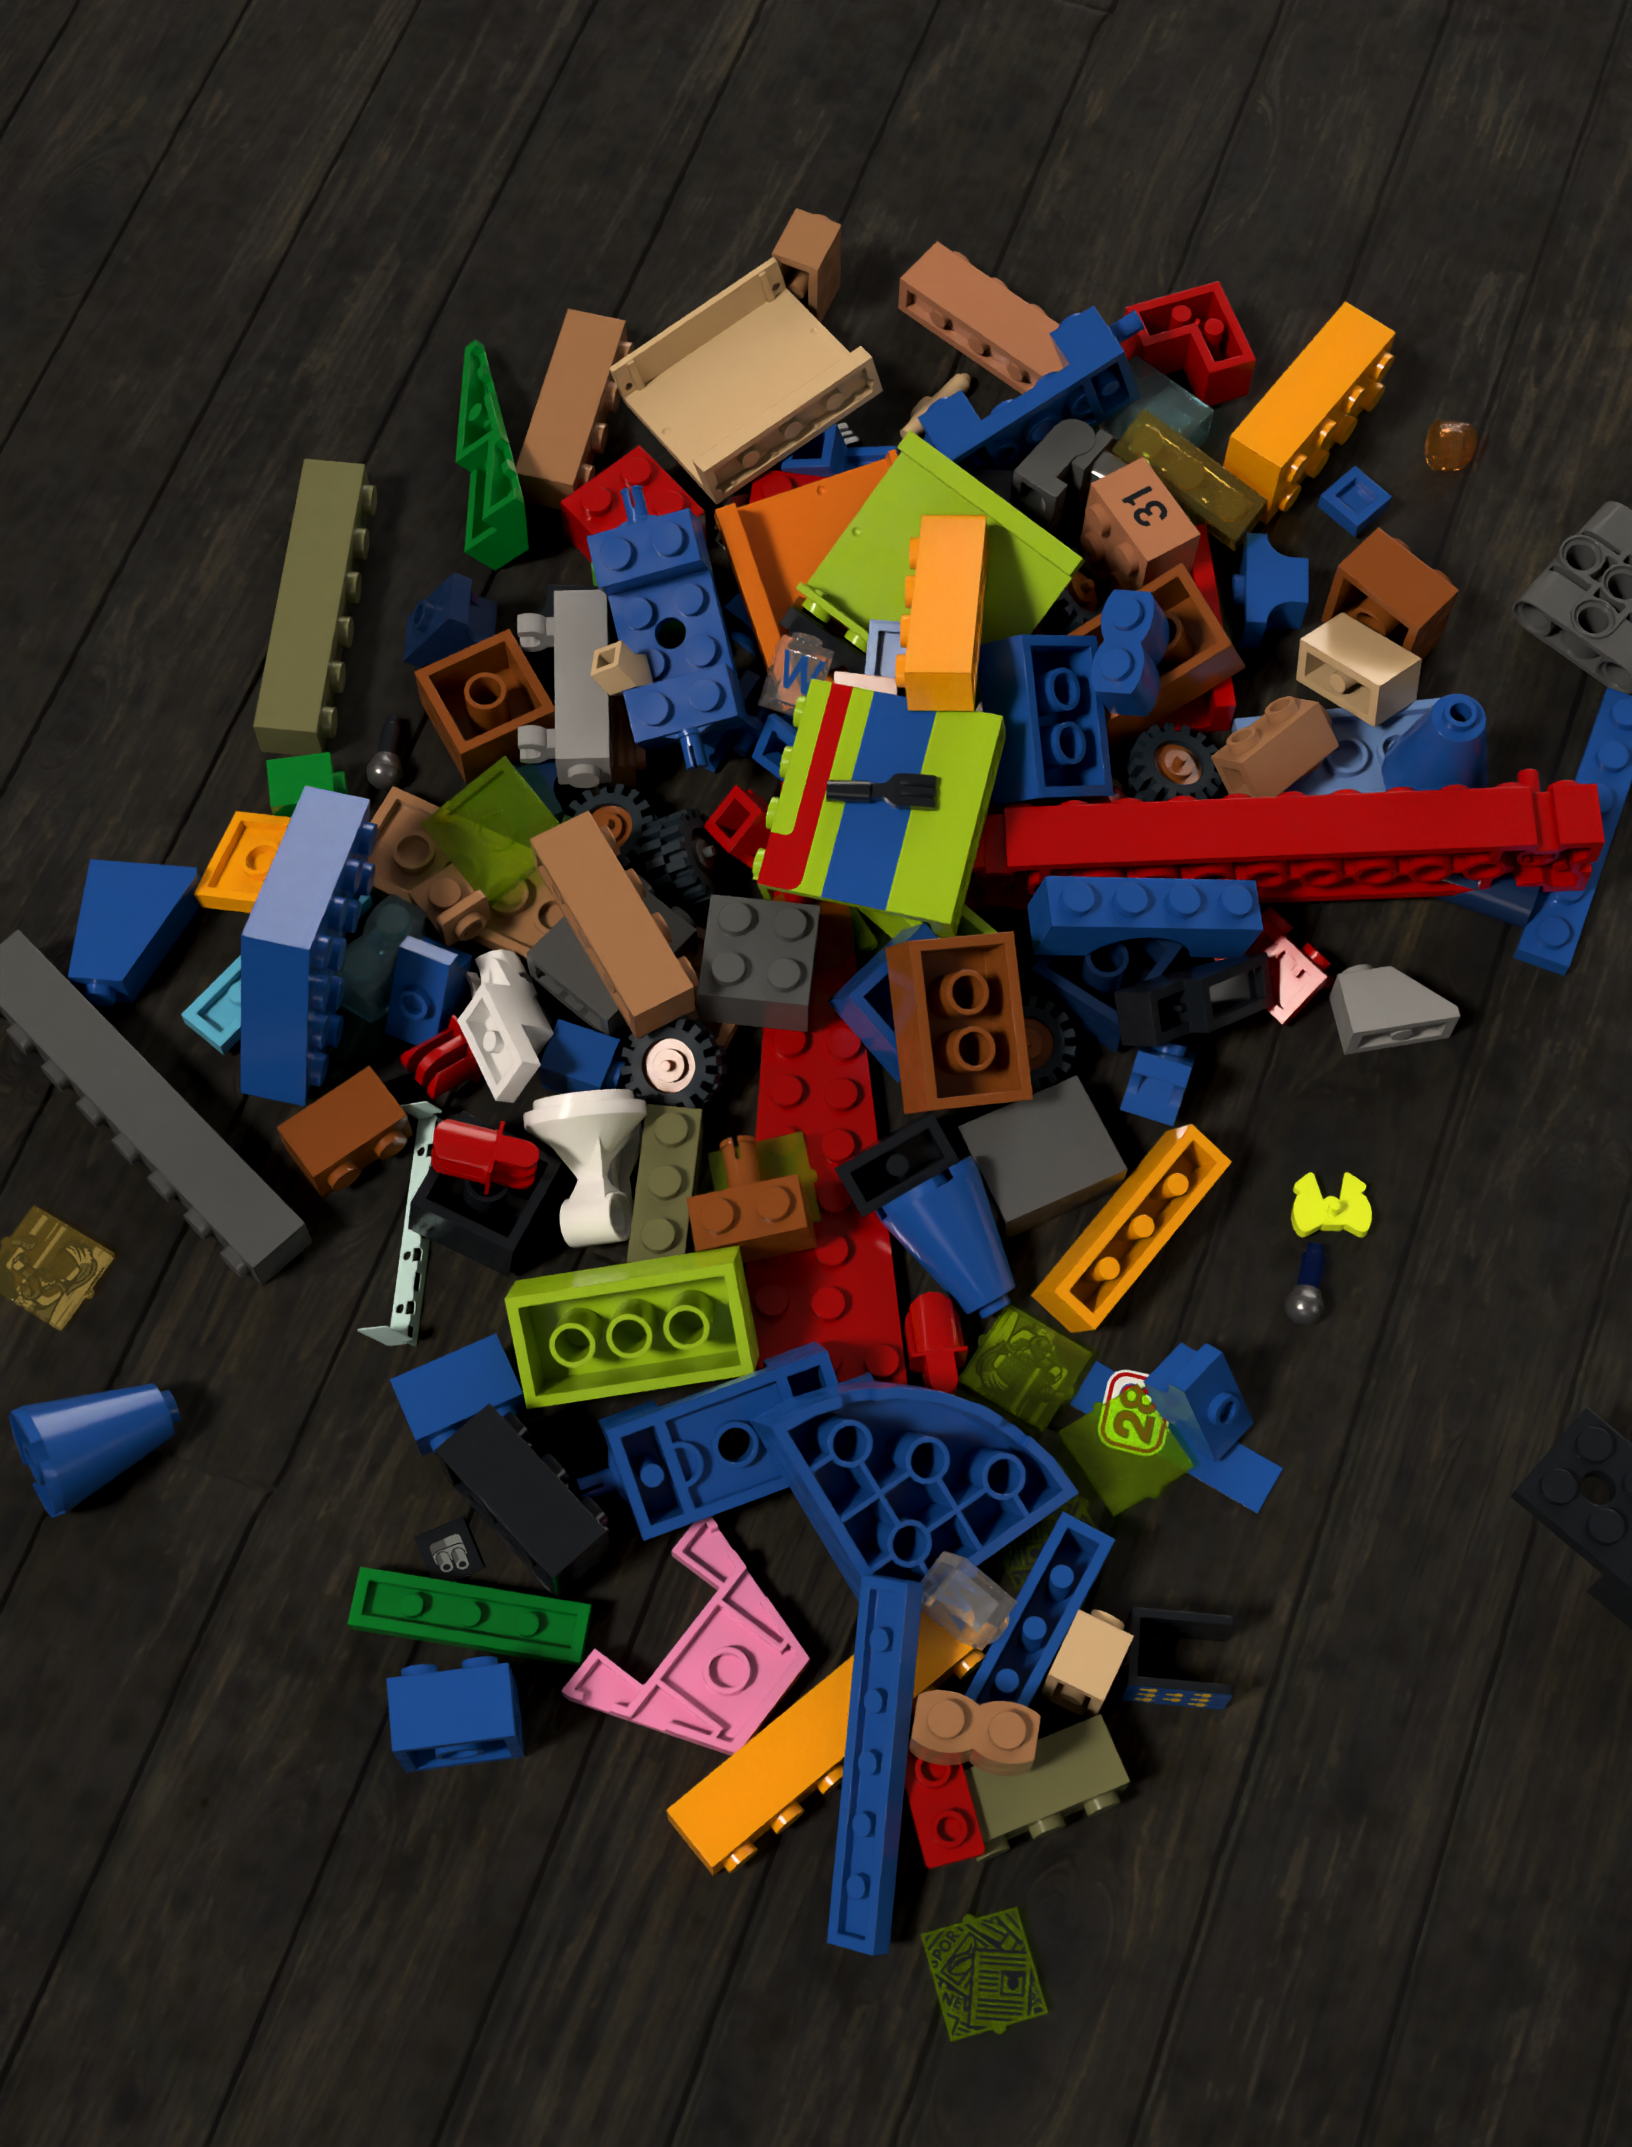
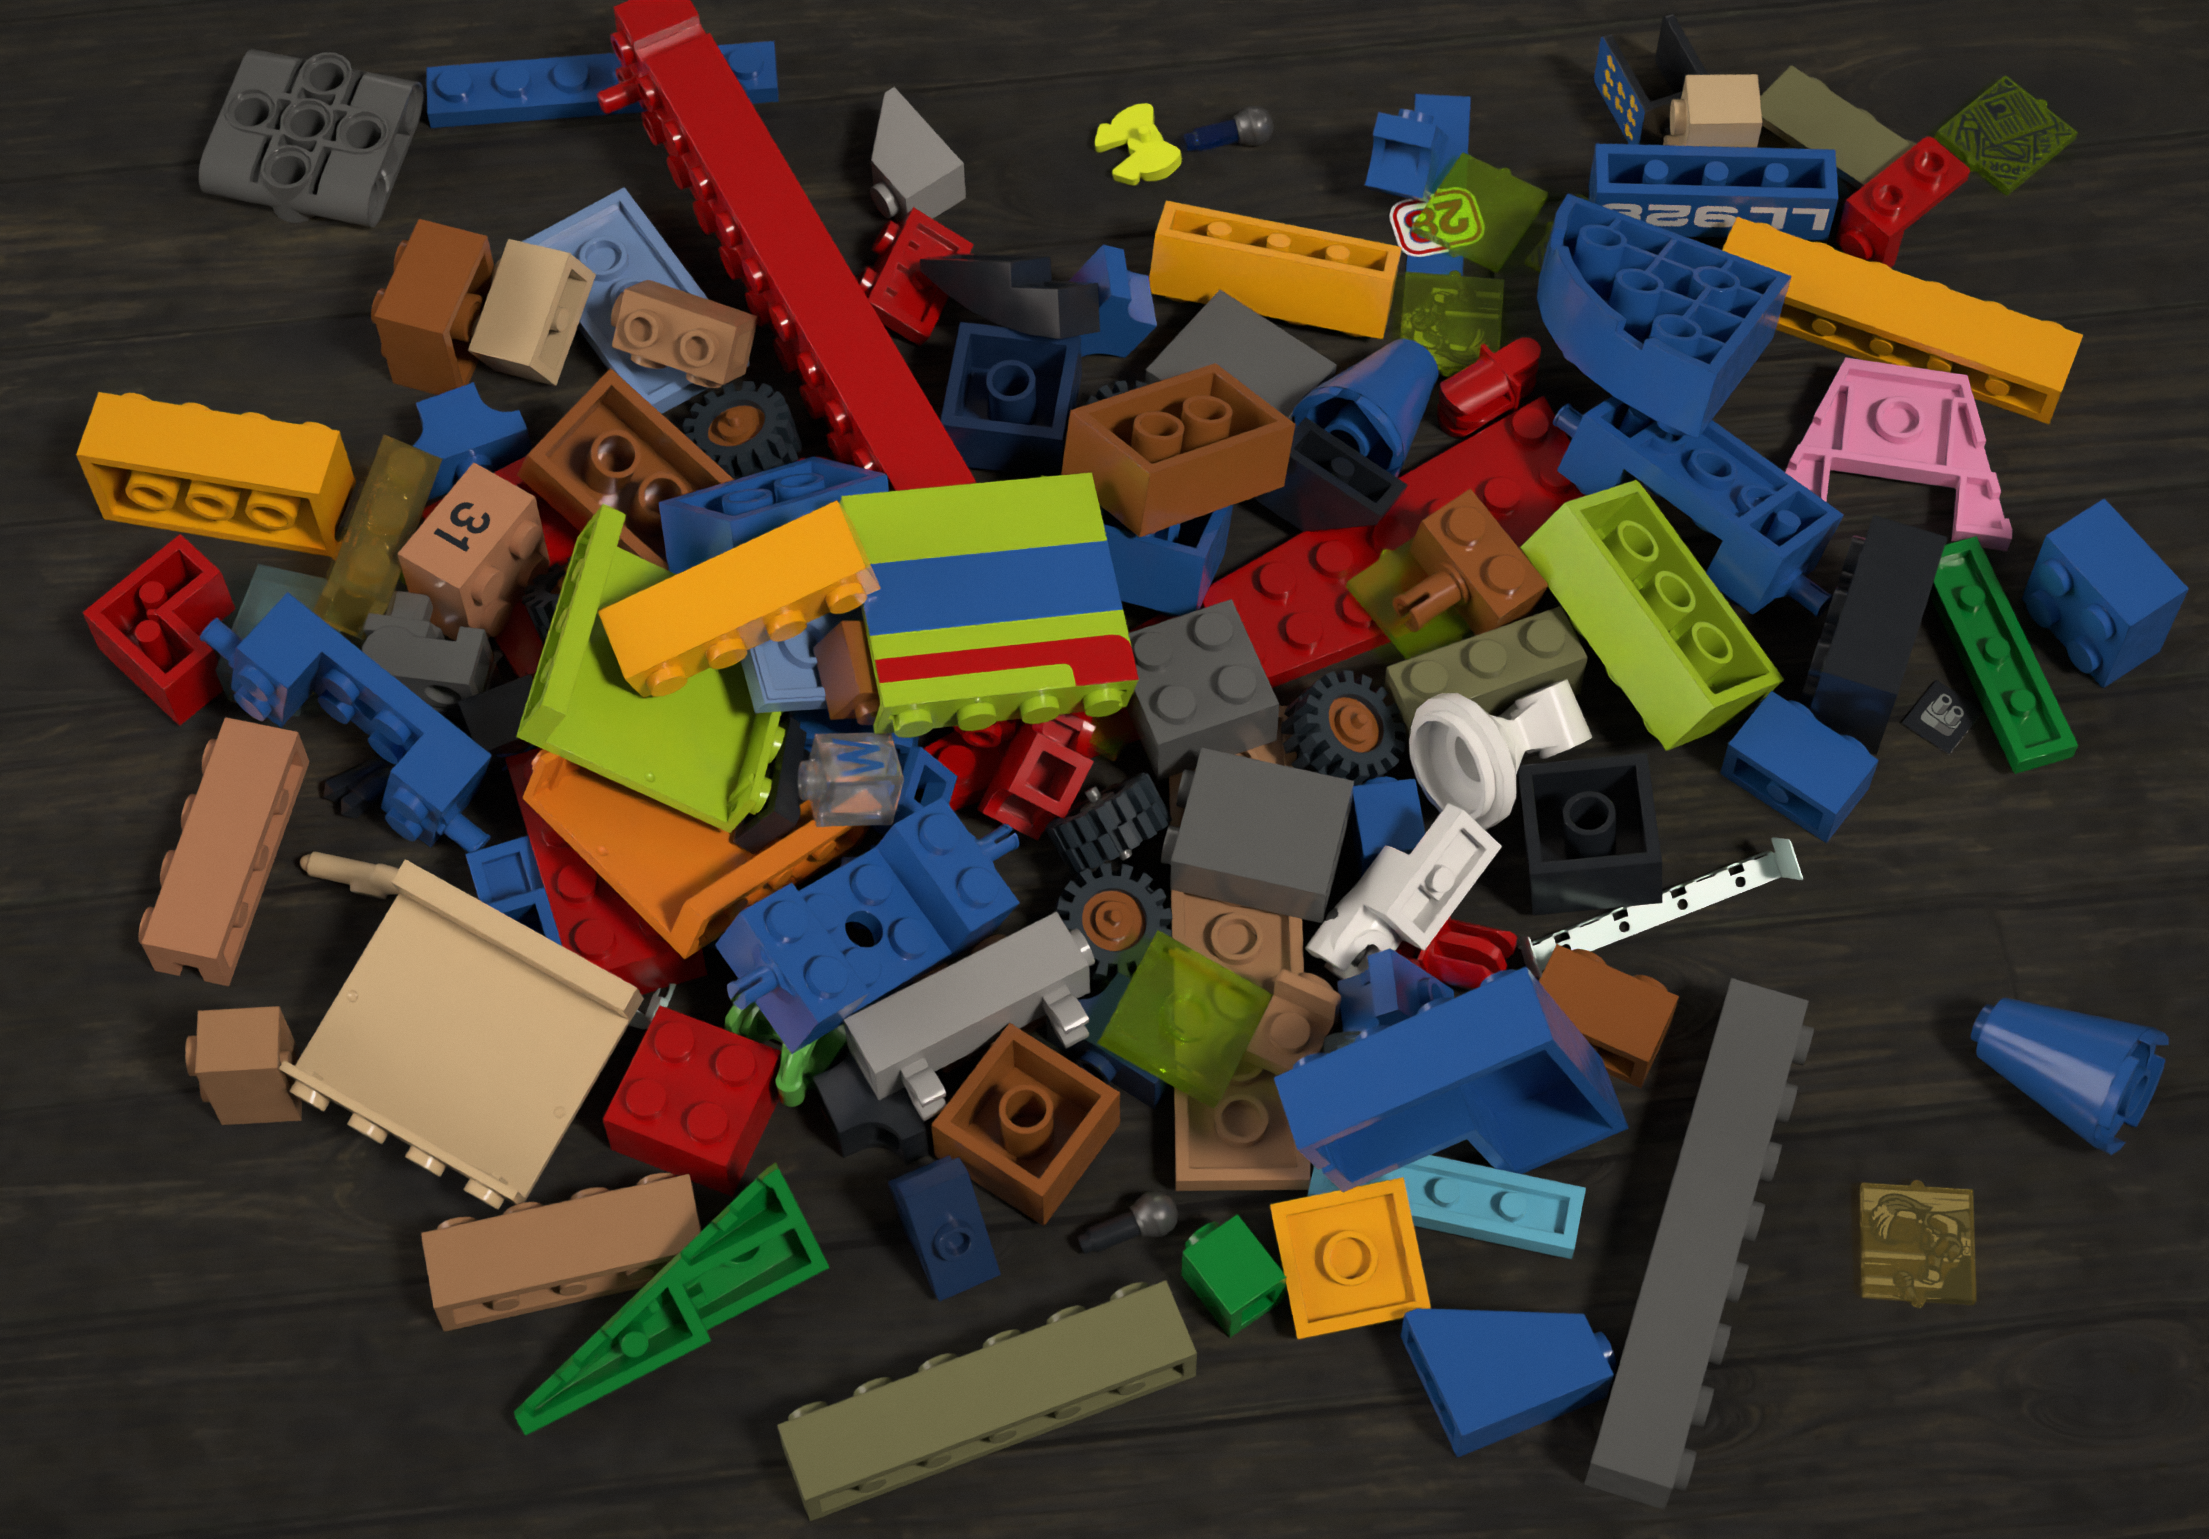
camera: 115 degrees left, 5 degrees down
red arm [431,1119,539,1195] -> none
medium nougat brick [530,810,699,1039] -> none
tan piece [590,640,653,696] -> none
black piece [826,773,937,811] -> none
blue plate [827,1575,923,1956] -> none
medium nougat brick [909,1690,1041,1776] -> none
clear brick [921,1551,1017,1651] -> none
blue arch [1027,876,1263,958] -> none
blue brick [1091,589,1170,717] -> none
blue plate [1318,466,1392,538] -> none
blue cone [1381,694,1488,792] -> none
clear orange tile [1425,420,1477,471] -> none

